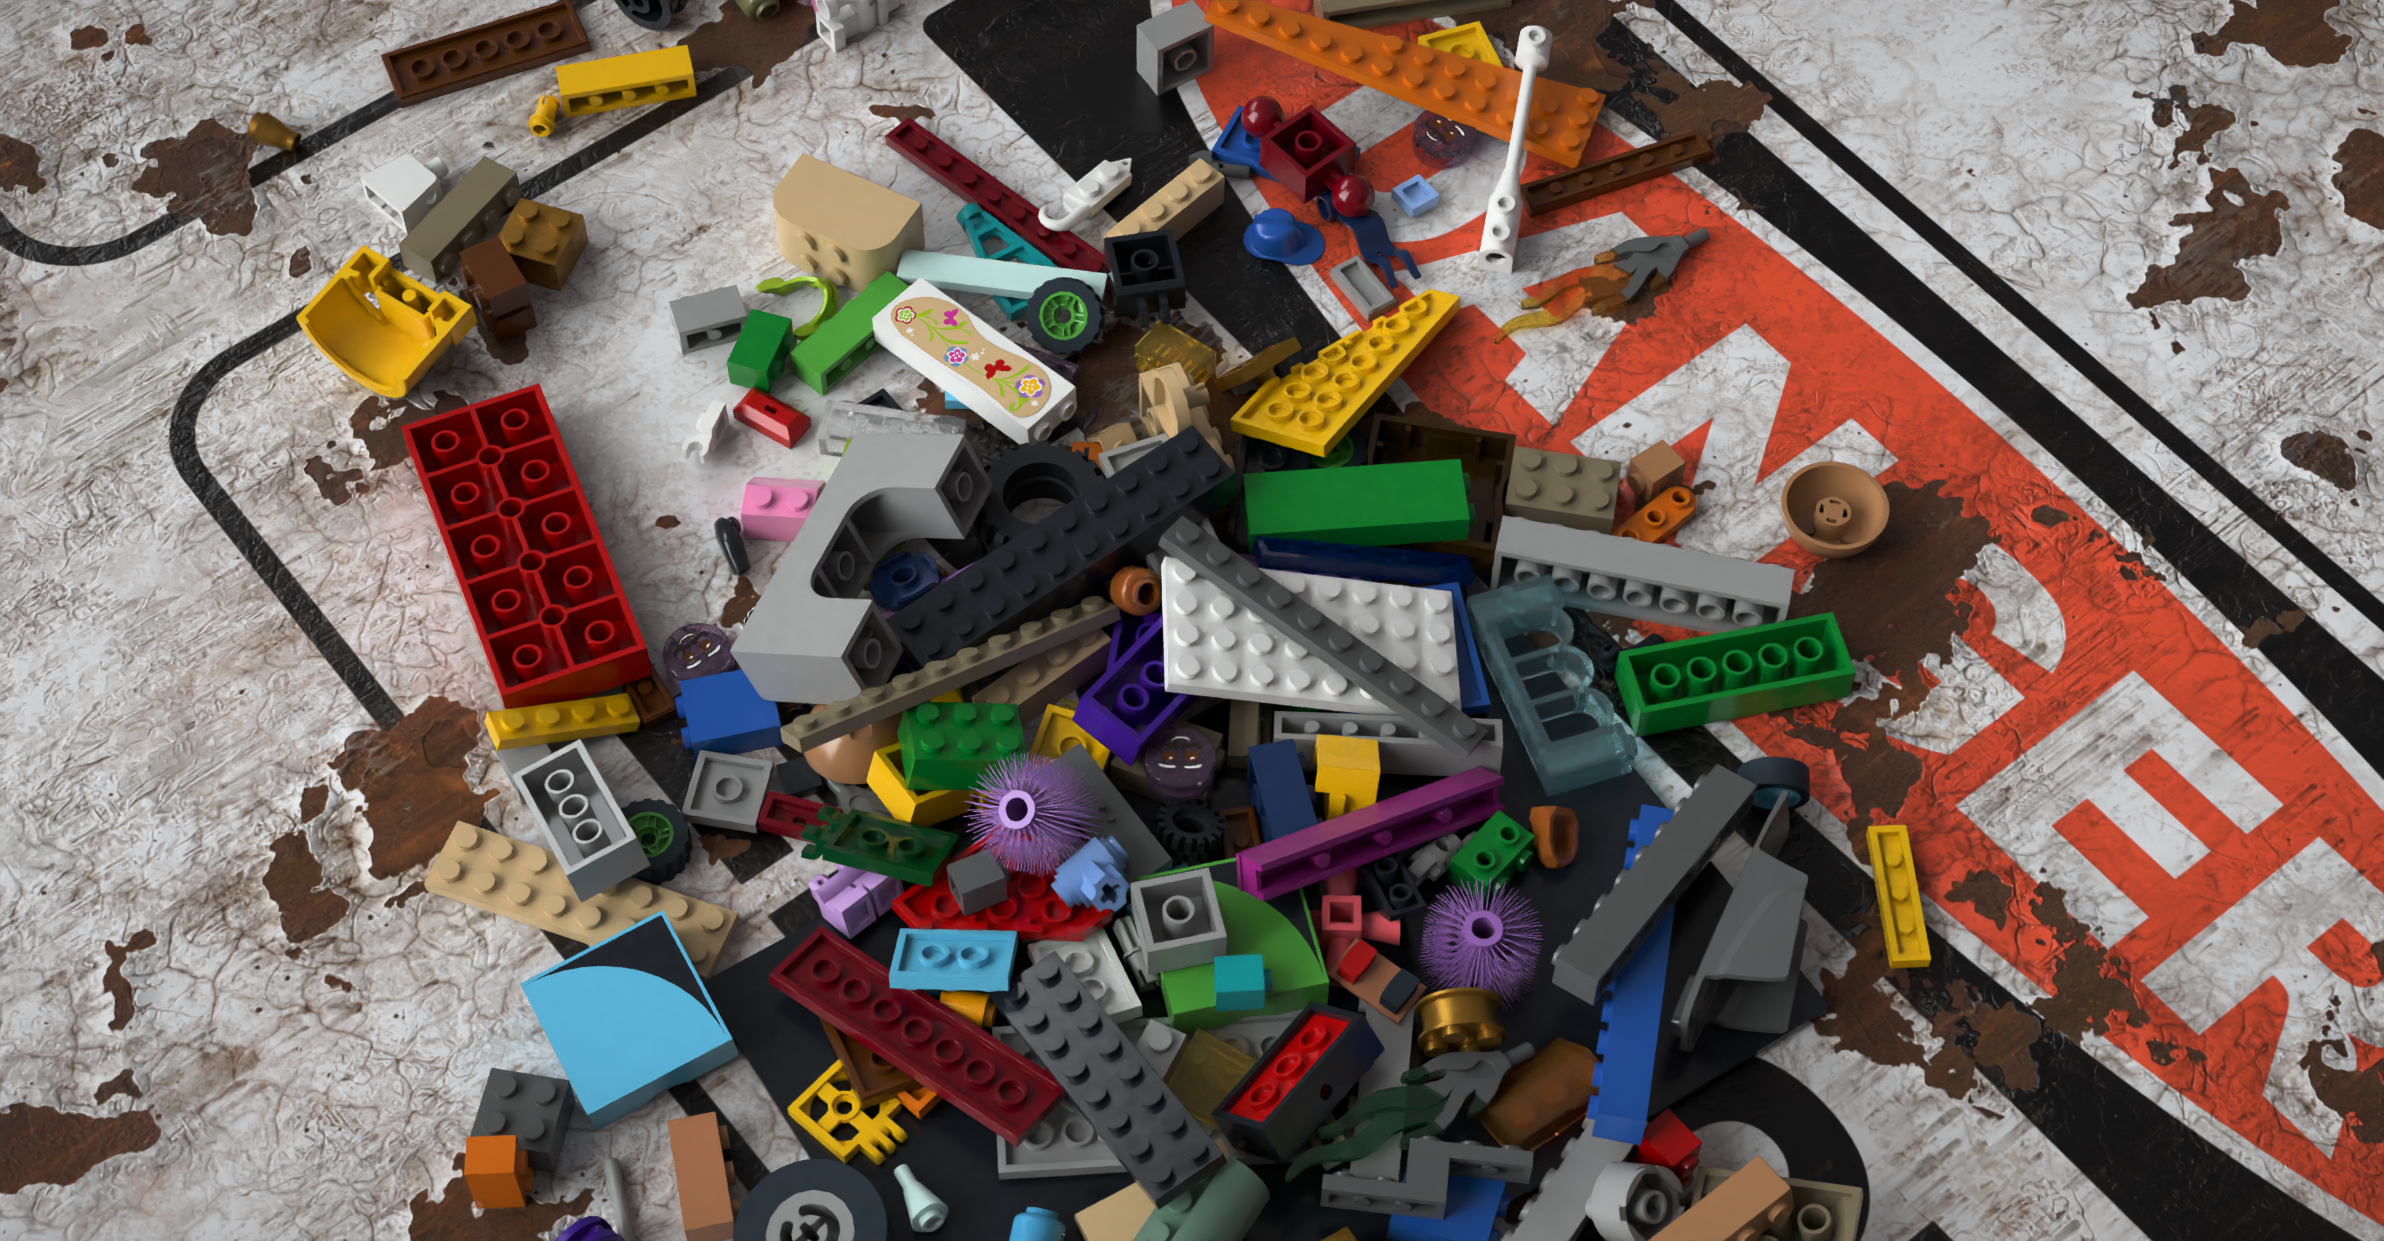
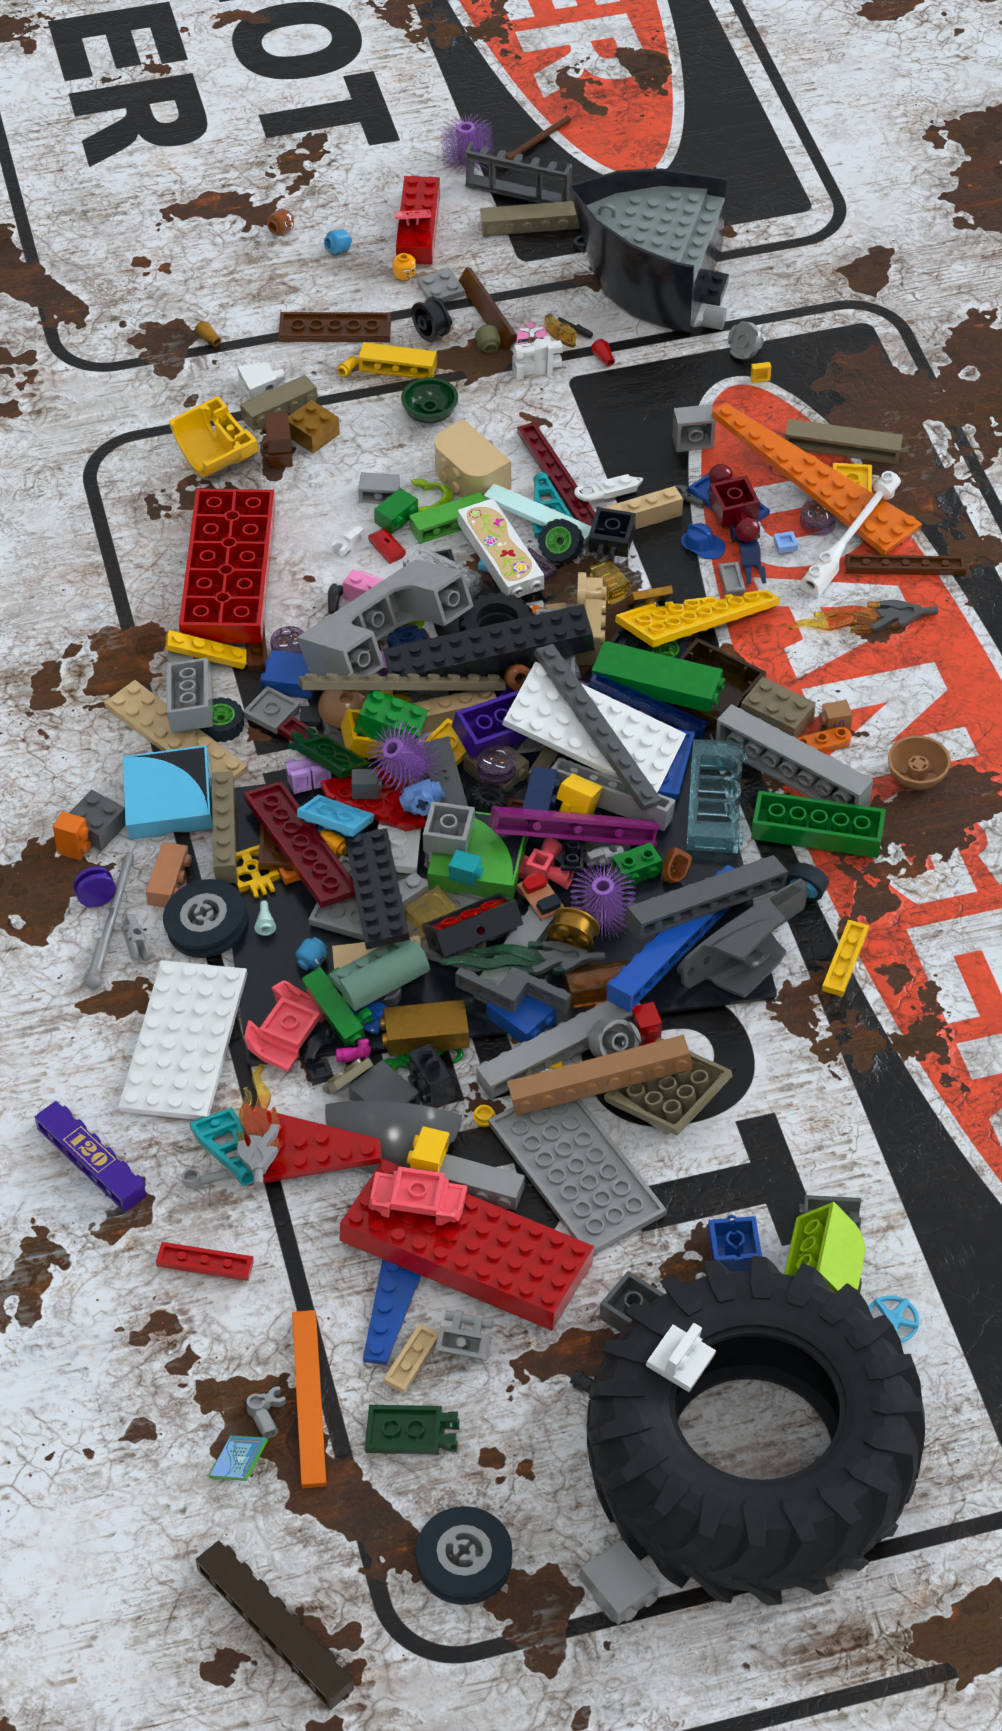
camera: 25 degrees right, 5 degrees down
none -> dark tan brick [211,771,238,883]
none -> dark green hat [401,377,458,424]

